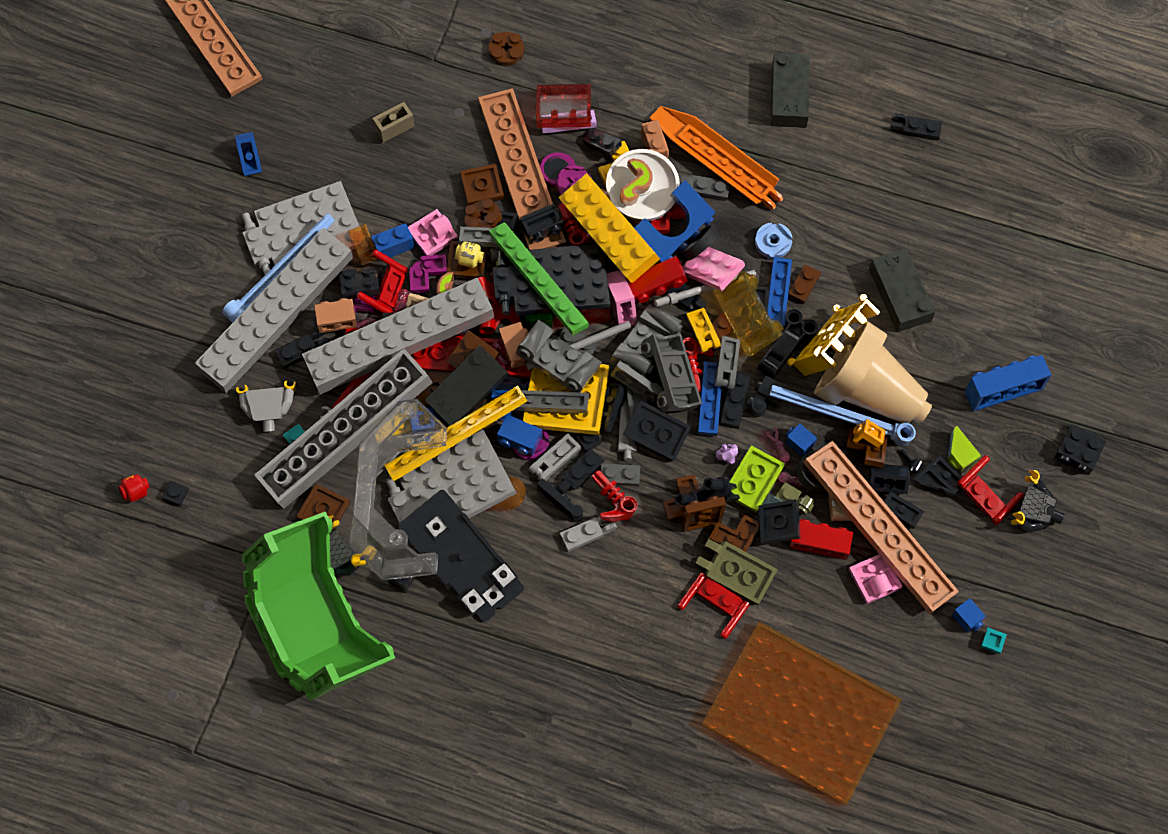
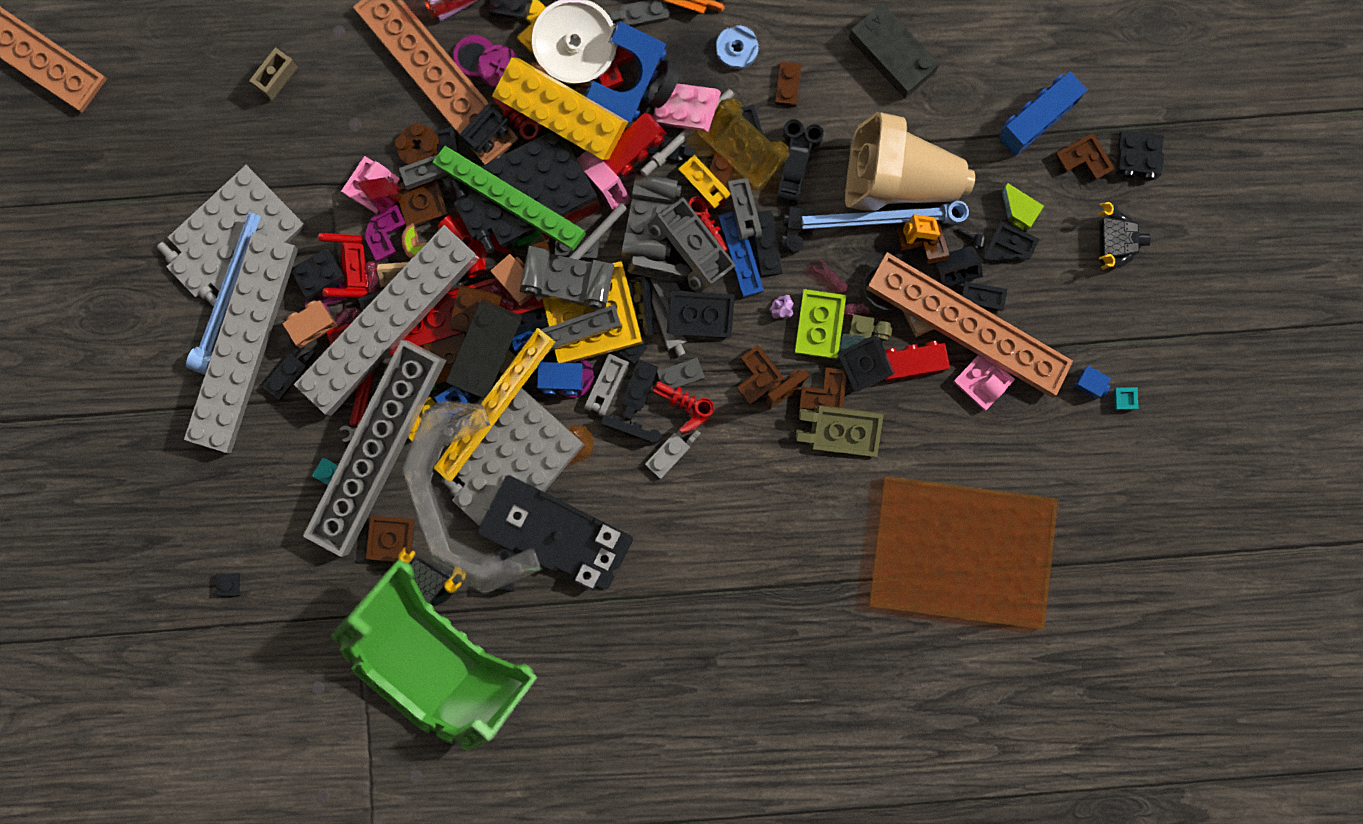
camera: 20 degrees left, 15 degrees up
red head [118,474,150,503] -> none
blue slope [235,132,262,176] -> none
light grey torso [236,381,296,432] -> none
clear orange plate [347,224,377,266] -> none
blue brick [371,223,414,262] -> none
light yellow head [455,242,484,268] -> none
reddish brown plate [460,164,504,206] -> none
nougat animal [620,158,653,206] -> none
black connector [674,477,740,506] -> none
red plate [677,572,750,639] -> none
blue plate [765,257,792,329] -> none
blue brick [785,423,817,458] -> none
yellow window [787,294,880,376] -> none
red plate [957,455,1024,525] -> none
none -> dark red slope [357,177,402,214]
none -> reddish brown plate [1055,133,1115,181]

